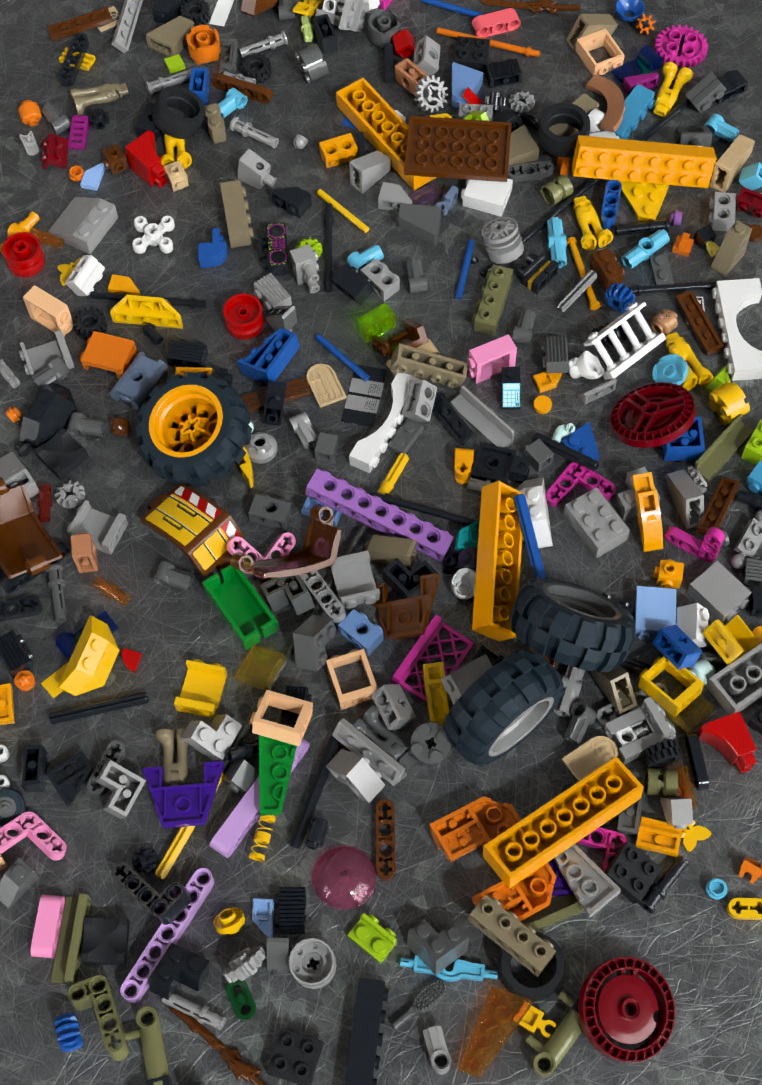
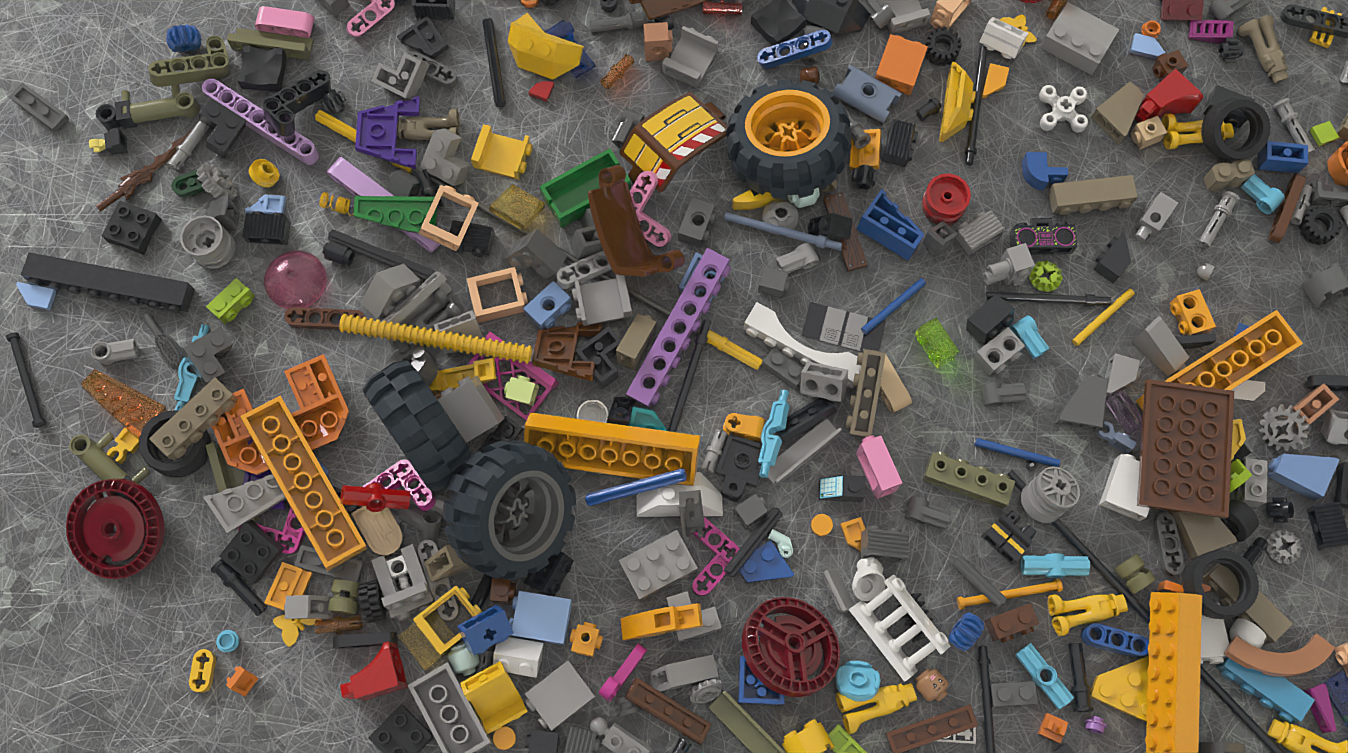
camera: 90 degrees right, 10 degrees up
light grey gear [55,480,85,508] -> none
tan window [306,363,347,408] -> none
reddish brown panel [372,318,429,360] -> none
red sticker [463,87,485,105] -> none
none -> yellow piece [339,314,532,364]
none -> red piece [340,483,410,512]
none -> dark pink beam [362,460,436,511]
none -> reddish brown brick [490,578,517,605]
none -> yellowish green brick [504,375,539,406]
none -> dark grey hinge [679,490,705,541]
none -> sand blue bar [724,212,843,251]
none -> blue beam [757,30,833,69]
none -> medium azure piece [758,389,790,478]
none -> dark tan slope [1091,81,1144,145]

